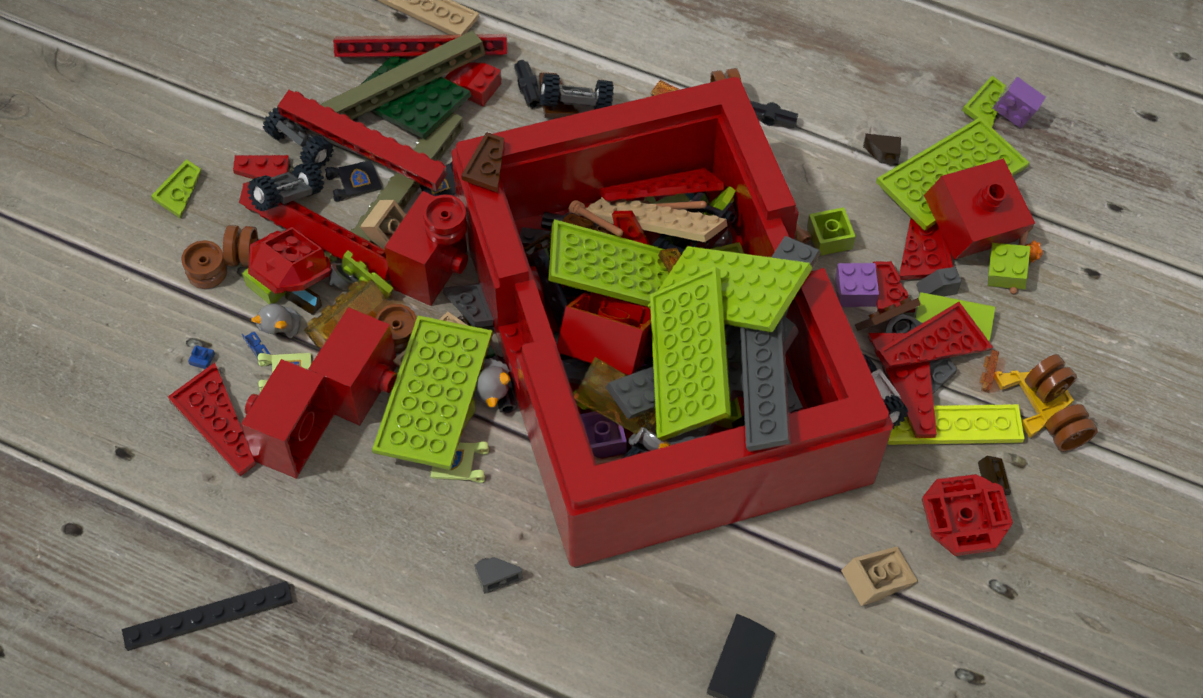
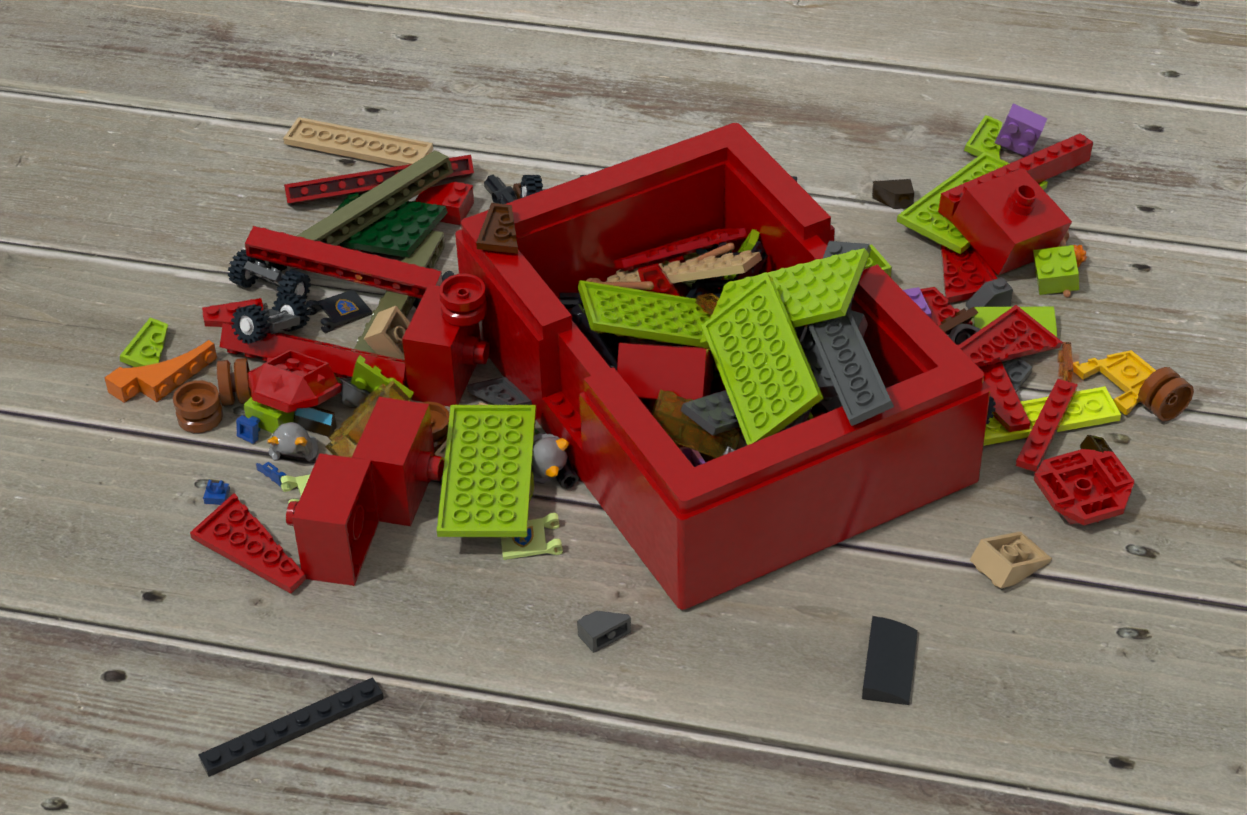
camera: 10 degrees left, 15 degrees down
dark orange wheel [1025,354,1077,403] -> none
none -> orange arch [104,340,217,403]
none -> blue tile [236,415,260,444]
none -> red brick [938,133,1093,221]
none -> red plate [1016,379,1078,472]

